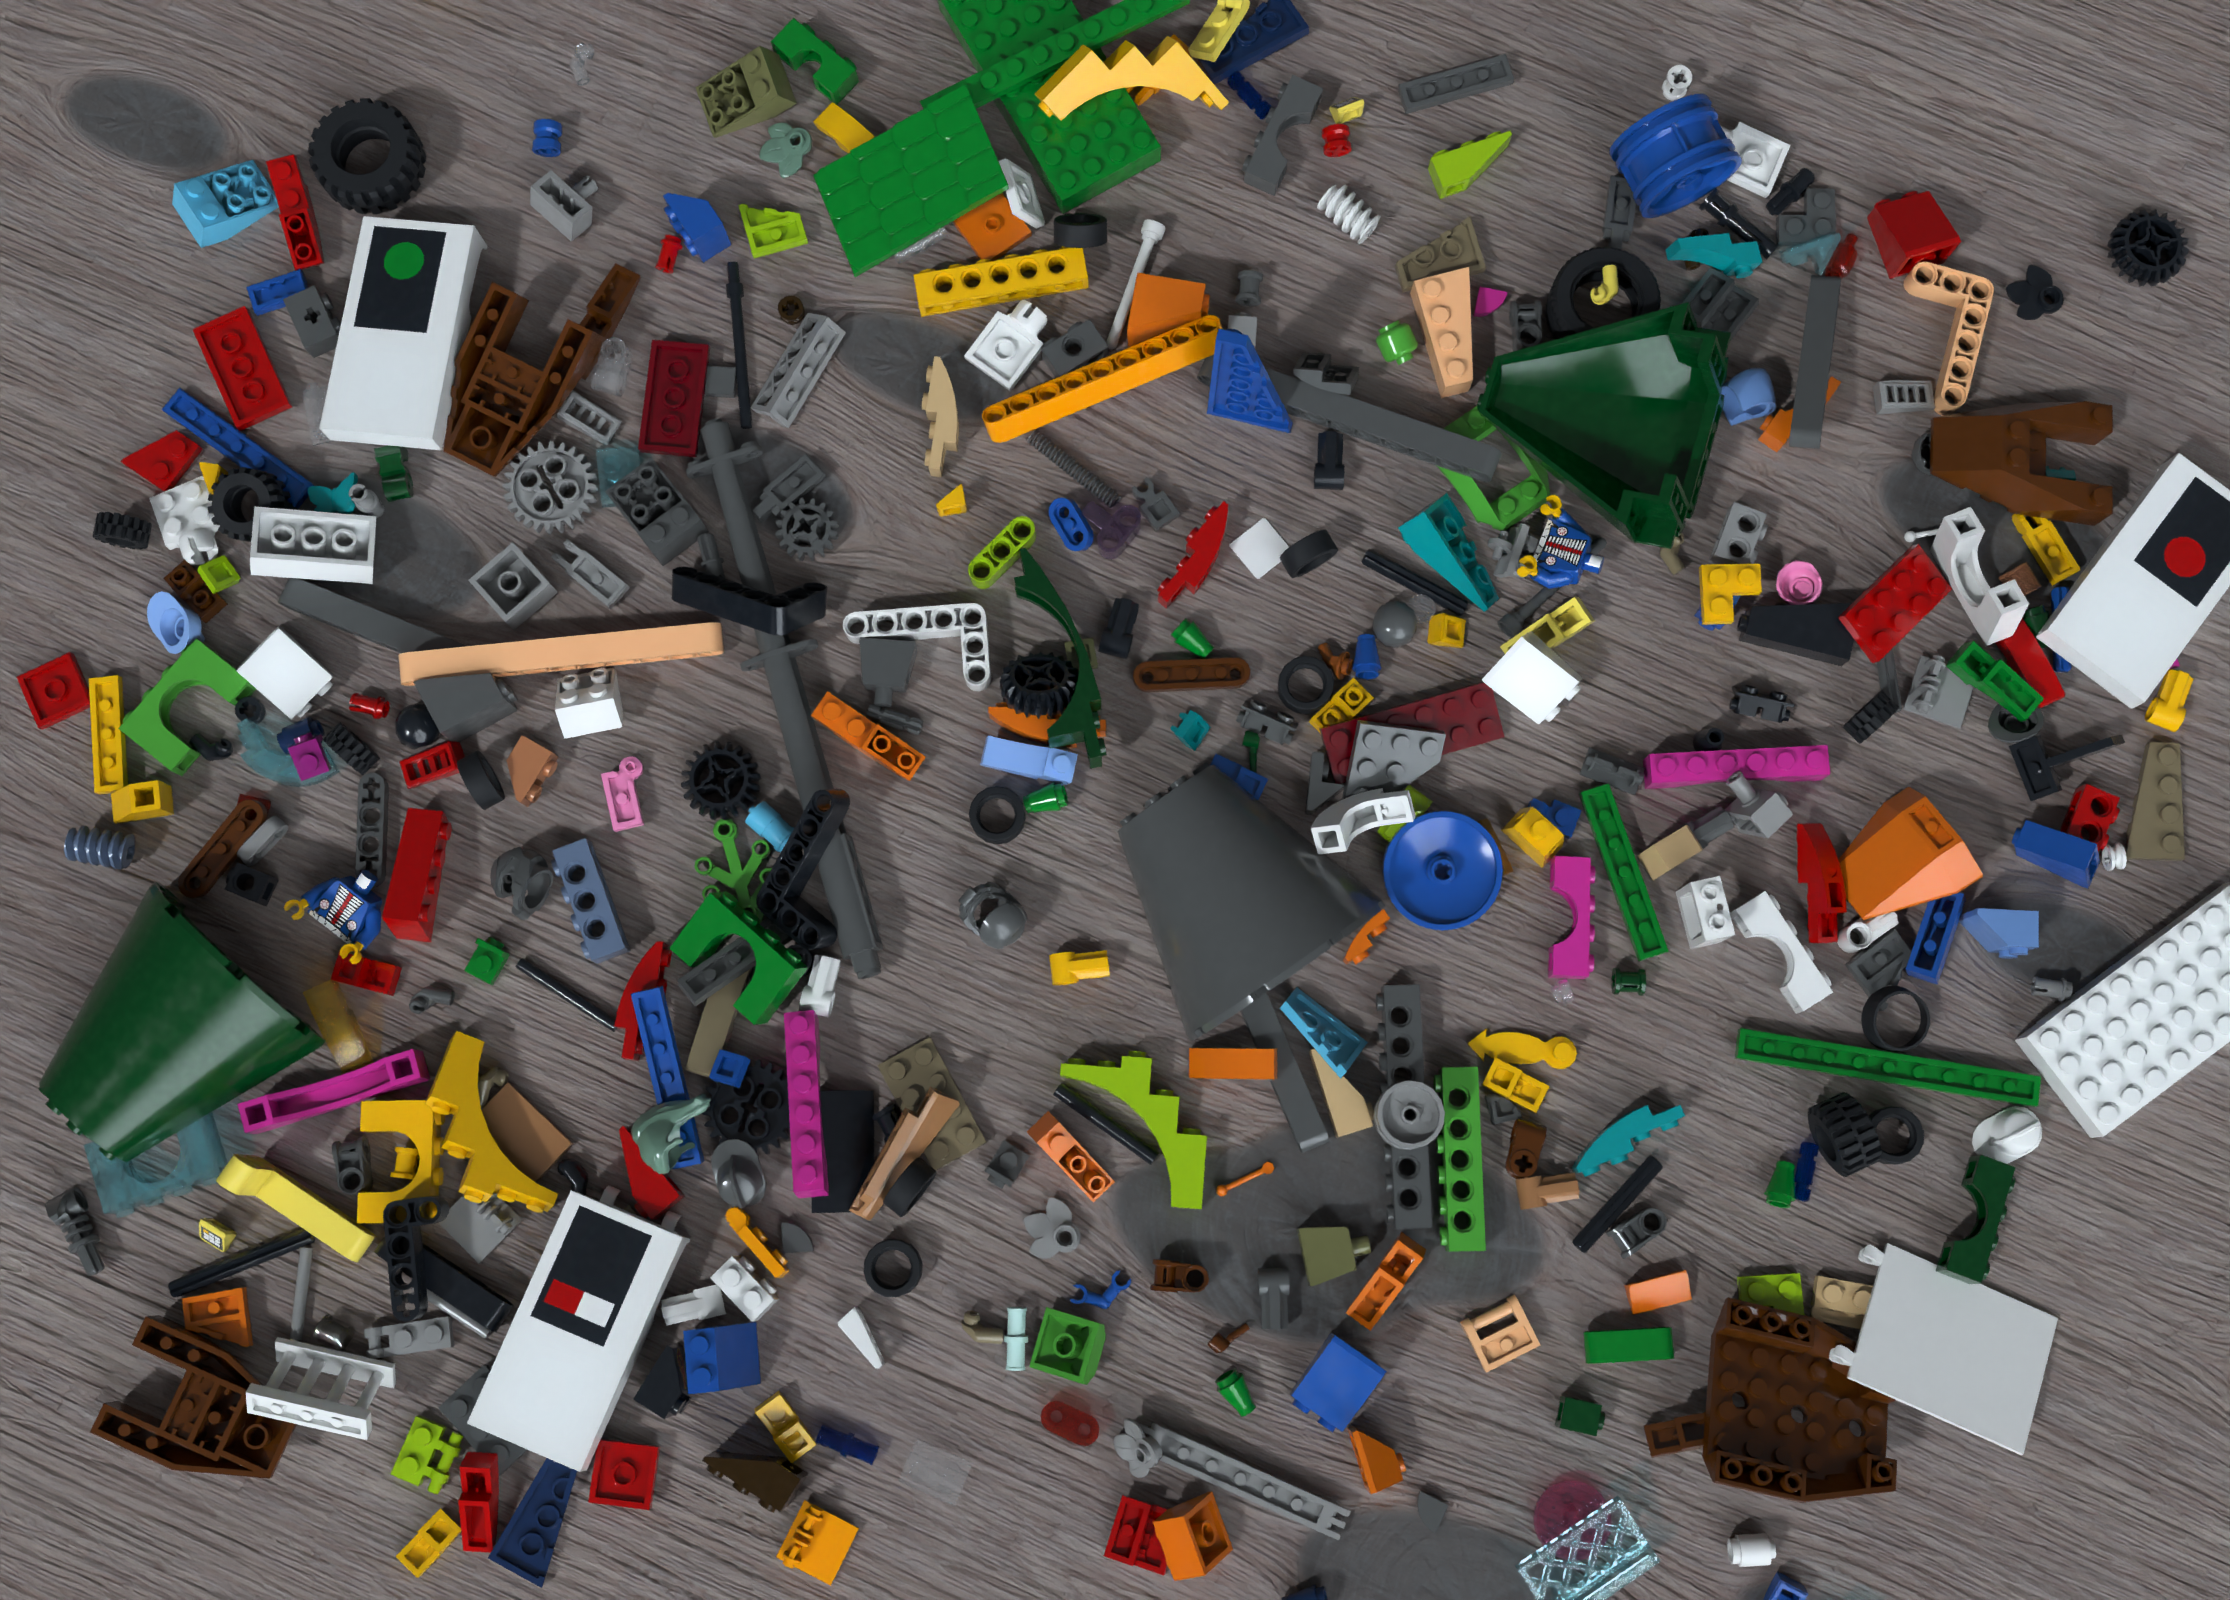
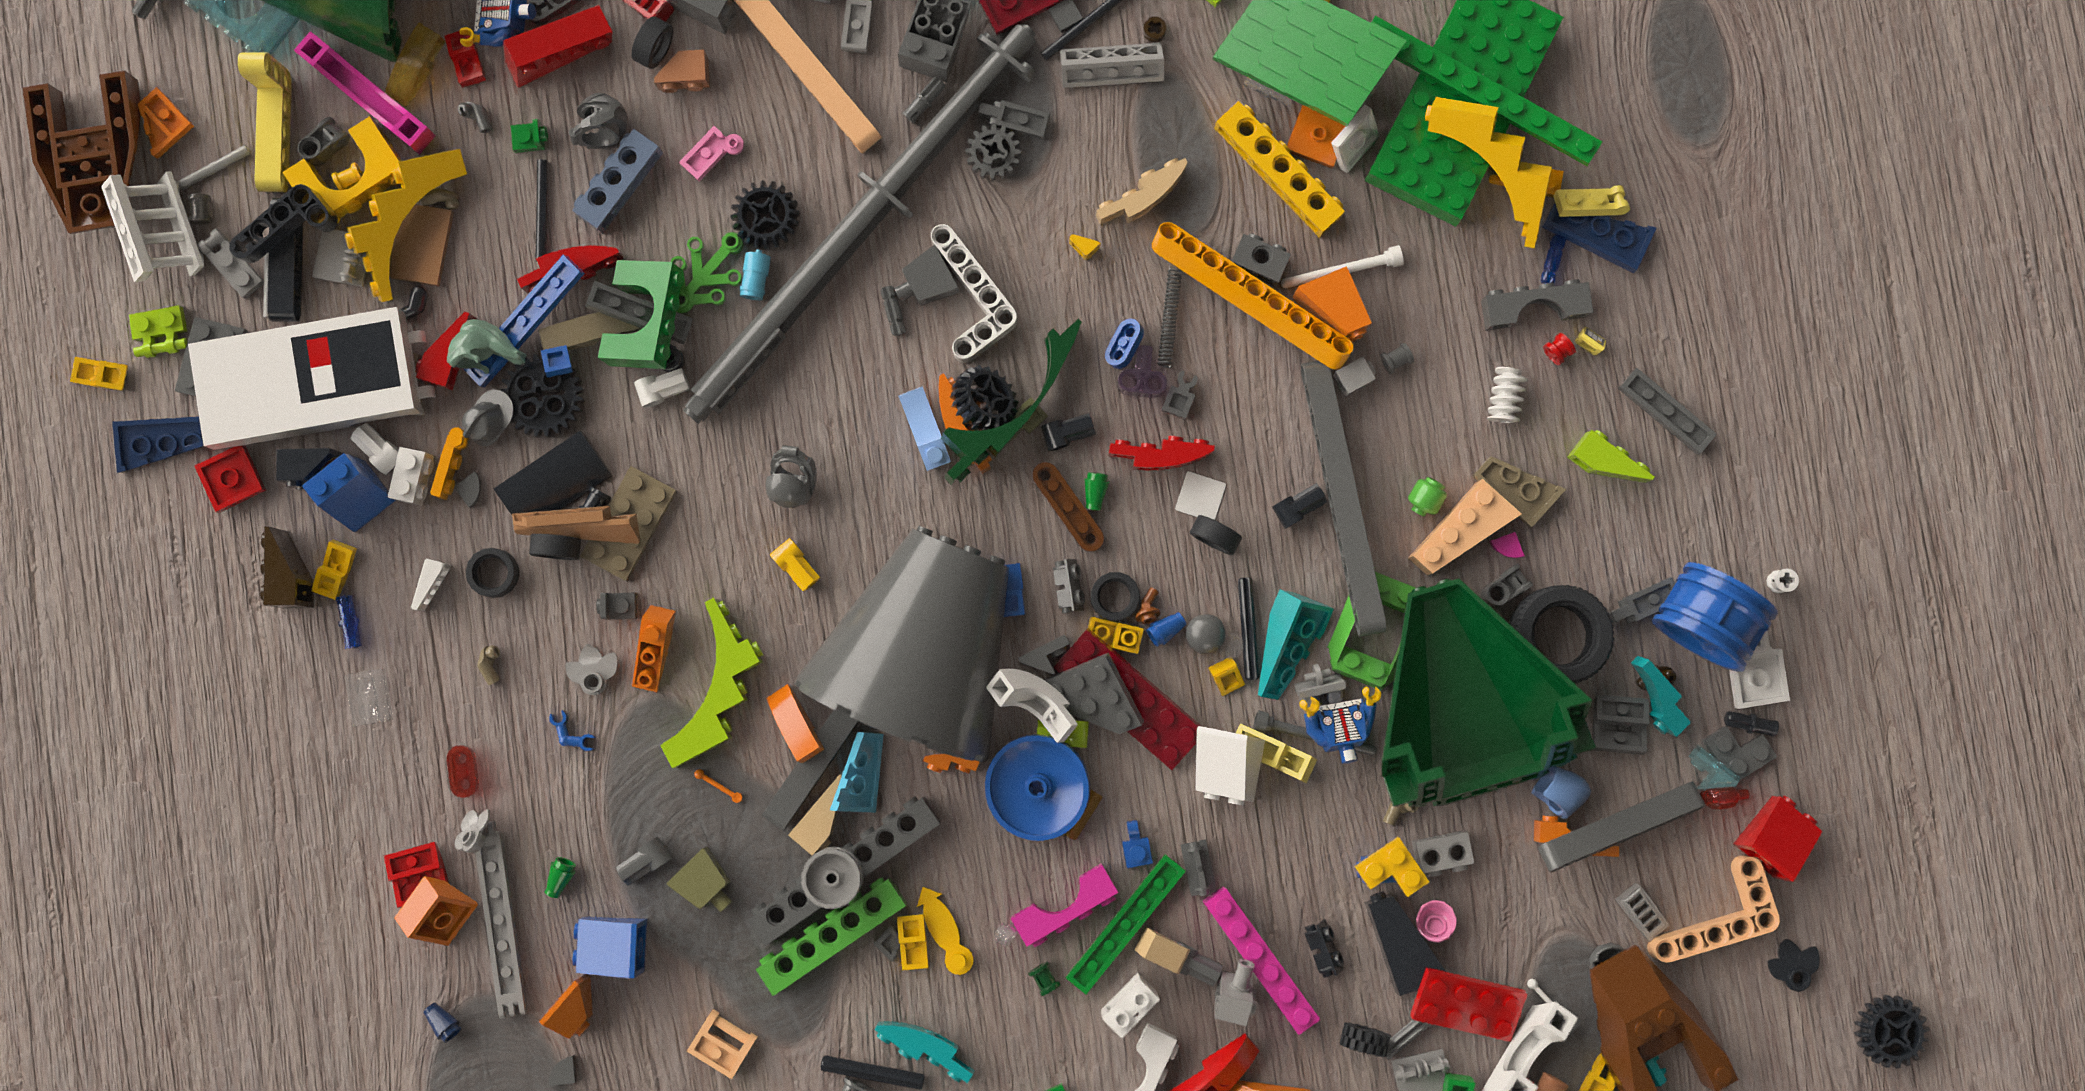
camera: 55 degrees right, 5 degrees up
black axle [168,1229,316,1297] -> none
light yellow slope [199,1218,237,1252] -> none
red slope [458,1452,499,1553] -> none
white slope [555,667,623,739] -> none
black beam [671,567,827,635] -> none
black beam [756,789,850,950] -> none
light orange hinge [776,1500,859,1586] -> none
dark pink arch [784,1010,829,1198] -> none
orange slope [810,691,926,781] -> none
white plate [964,300,1048,392] -> none
lime beam [968,516,1036,589] -> none
black tyre [969,786,1026,845] -> none
light aqua pin [1004,1307,1028,1371] -> none
green cone [1023,782,1068,813] -> none
bright green slope [1029,1307,1106,1385] -> none
black piece [1053,1083,1159,1165] -> none
black tyre [1054,213,1107,248] -> none
reddish brown piece [1150,1259,1209,1293] -> none
teal tile [1170,710,1211,751] -> none
blue wing [1207,329,1293,433] -> none
reddish brown hand [1207,1323,1250,1353] -> none
dark green hand [1242,731,1260,773] -> none
dark grey slope [1293,352,1359,395] -> none
orange slope [1346,1232,1426,1331] -> none
yellow torso [1501,807,1564,868] -> none
reddish brown piece [1505,1118,1547,1179] -> none
medium nougat piece [1515,1173,1579,1210] -> none
light yellow arm [1590,265,1619,305] -> none
black cone [1693,728,1724,751] -> none
black pin [1699,188,1779,260] -> none

